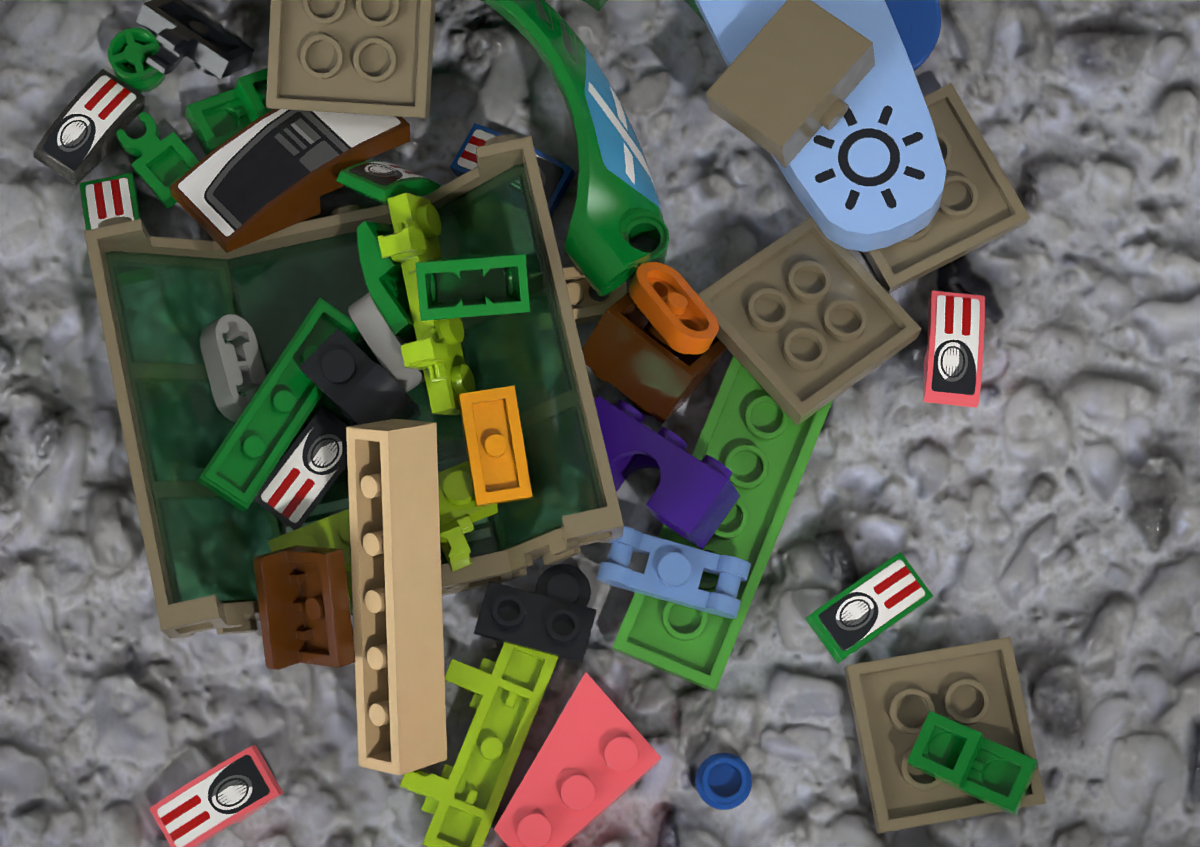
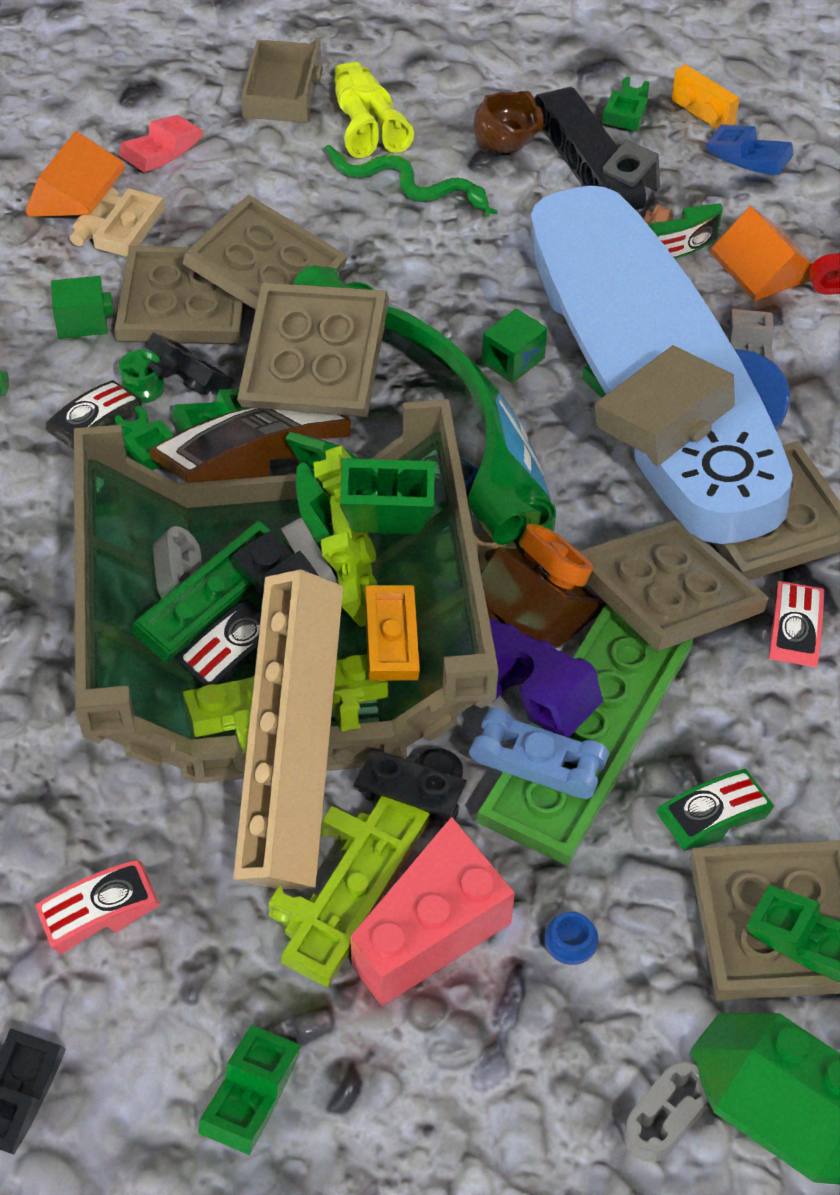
camera: 10 degrees right, 25 degrees down
reddish brown bracket [254,545,356,670] -> none

